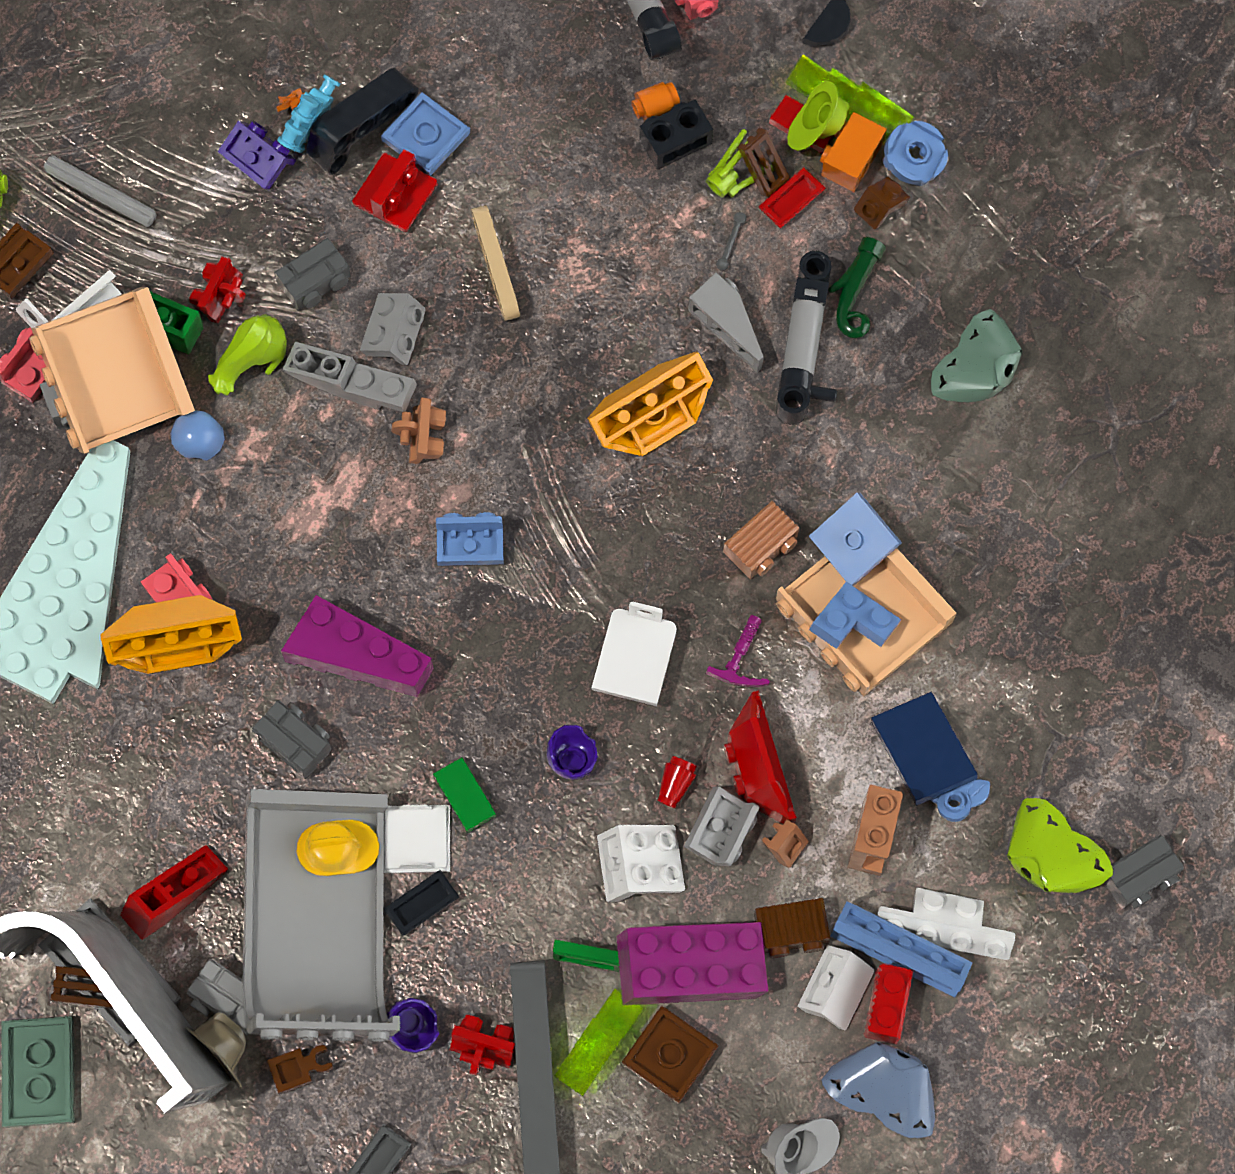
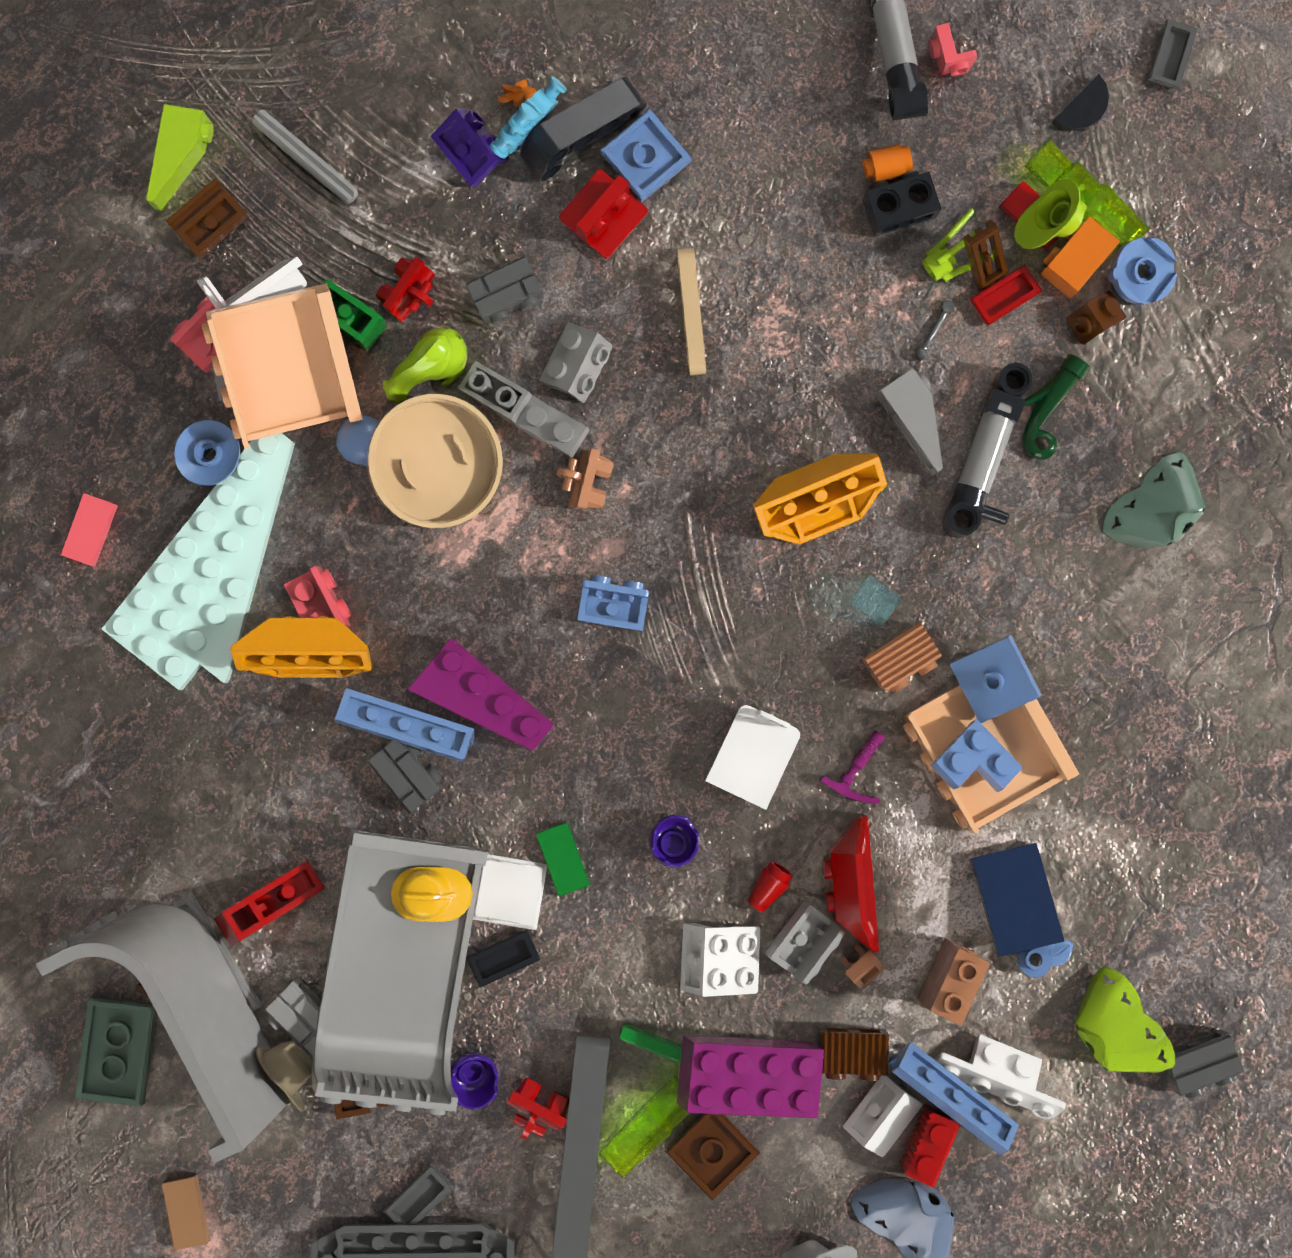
camera: 10 degrees right, 15 degrees up
none -> medium blue dish [174,420,240,486]
none -> medium blue fence [335,688,475,763]
none -> tan piece [367,394,503,528]
none -> clear light blue panel [851,575,902,627]

